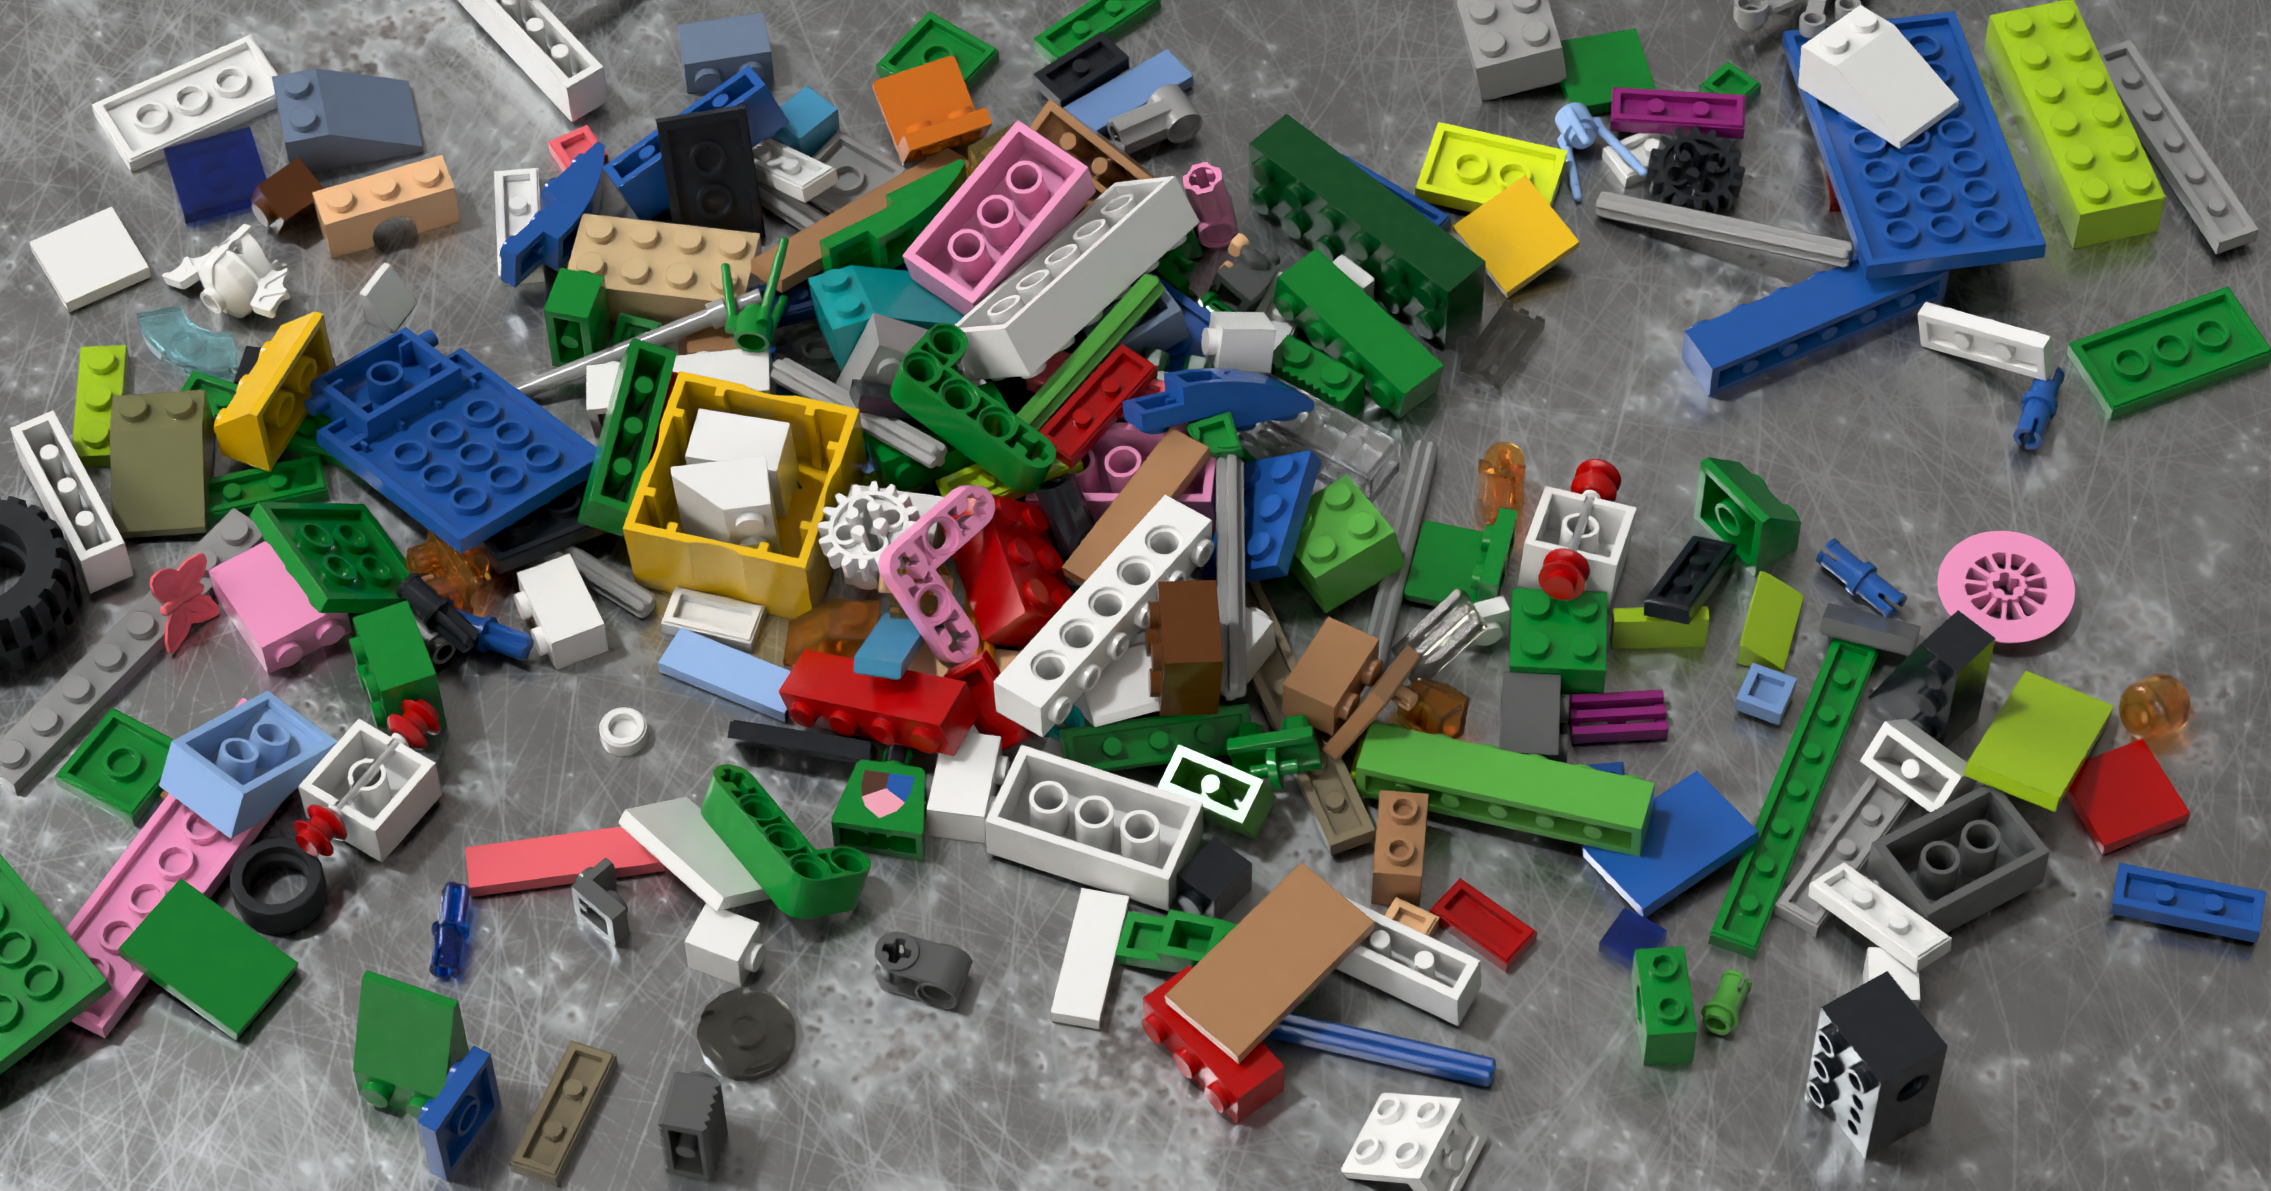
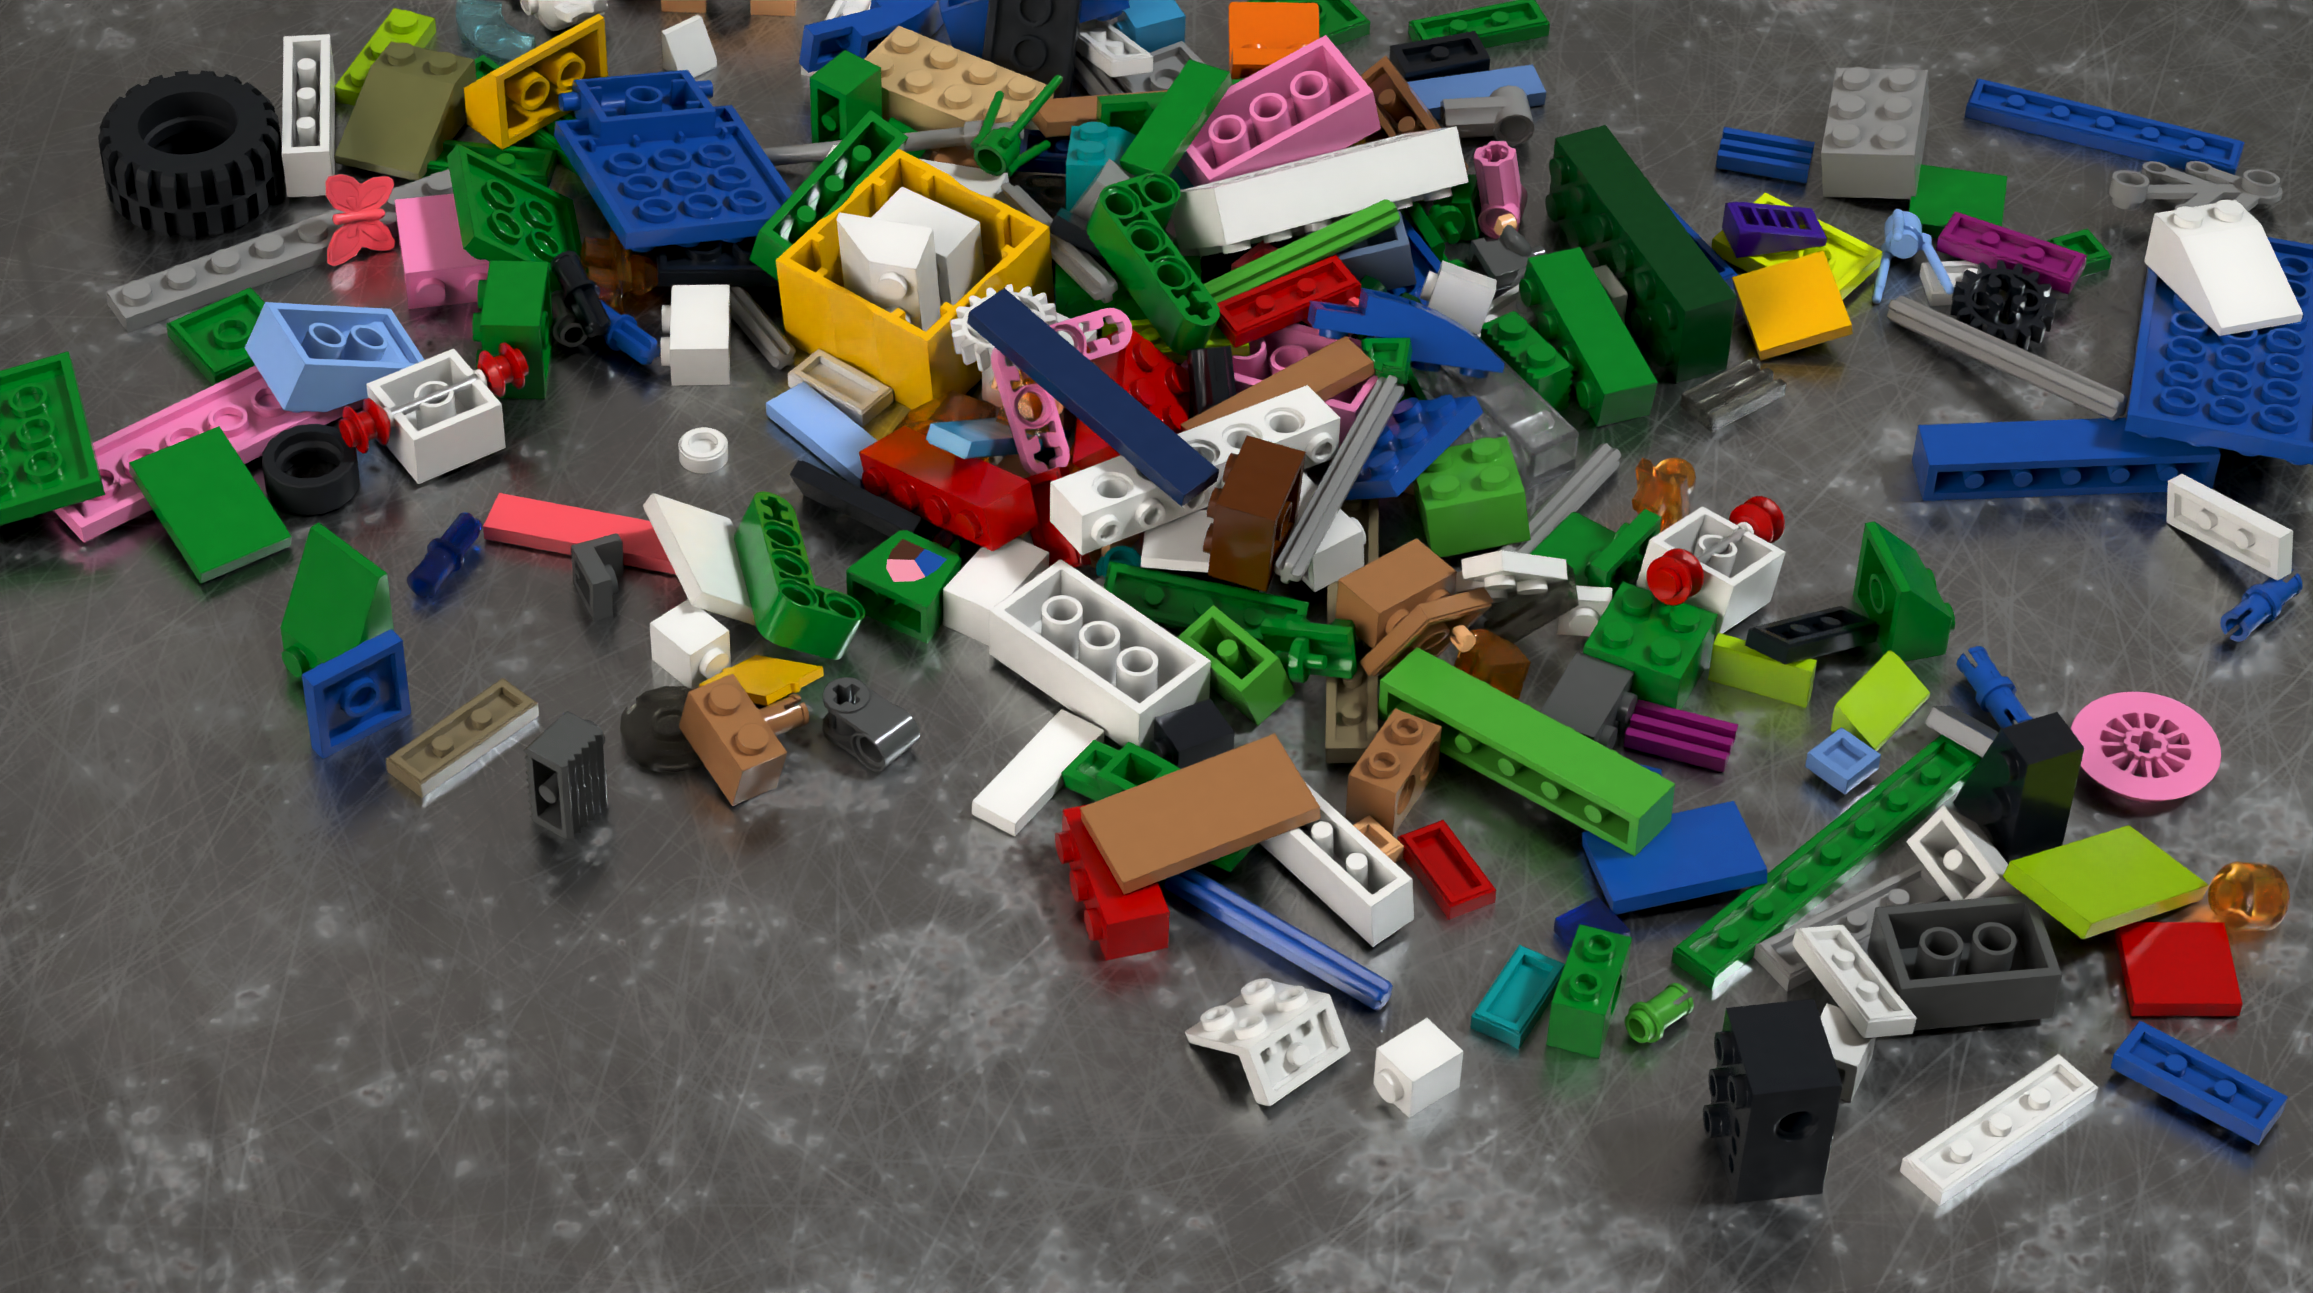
camera: 20 degrees right, 10 degrees down
none -> medium nougat brick [679,674,809,806]
none -> yellow piece [699,655,824,706]
none -> dark blue tile [967,288,1219,507]
none -> green tile [1119,59,1232,176]
none -> white brick [1373,1018,1463,1118]
none -> white plate [1455,550,1568,603]
none -> teal tile [1470,945,1565,1049]
none -> blue tile [1715,127,1815,183]
none -> dark purple slope [1722,202,1827,258]
none -> white tile [1900,1054,2098,1206]

